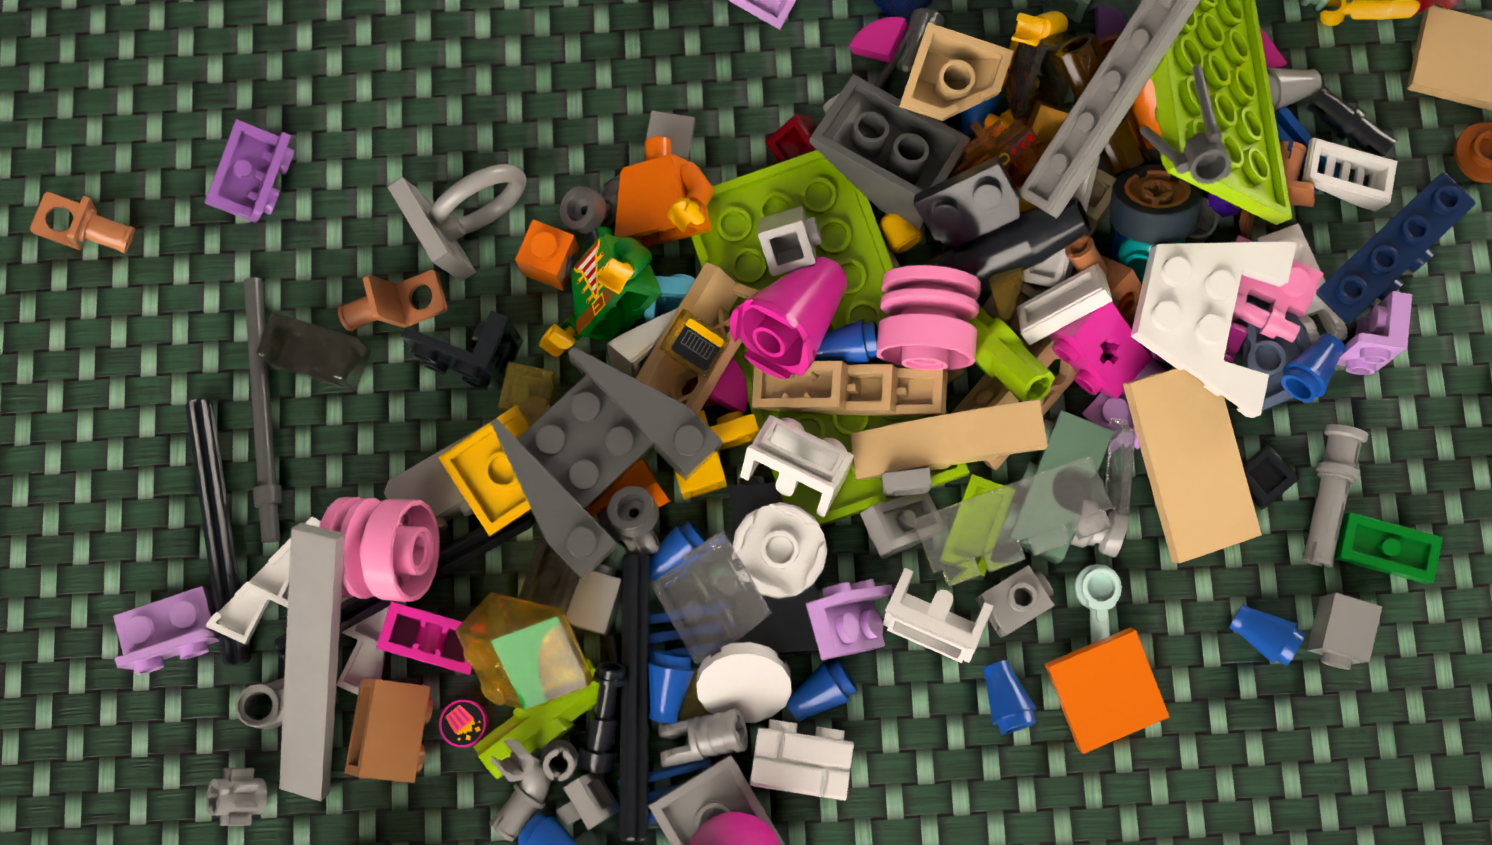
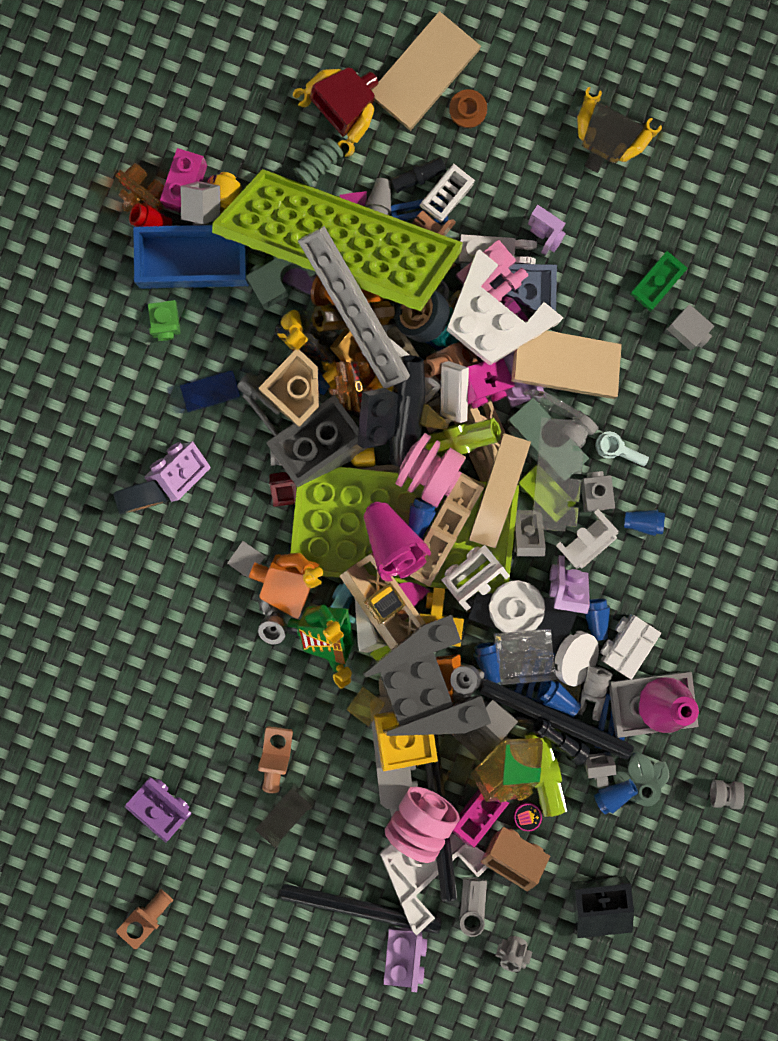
camera: 65 degrees left, 10 degrees up
dark grey bar [244,277,283,543] -> none
light grey tile [279,523,345,801] -> none
light grey tile [388,164,526,282] -> none
black bracket [401,311,523,390] -> none
light grey piece [489,738,550,842] -> none
orange brick [515,219,581,291] -> none
light grey pin [541,739,578,781] -> none
light grey brick [757,205,822,277] -> none
dark pink tile [849,17,908,63] -> none
light grey tile [882,468,931,498] -> none
orange tile [1045,627,1169,754] -> none
dark grey plant [1140,65,1231,184] -> none
blue cone [1229,604,1306,666] -> none
black tile [1243,444,1300,510] -> none
blue cone [1281,334,1345,402] -> none
light grey pin [1302,424,1369,568] -> none
dark blue bracket [1316,173,1475,323] -> none

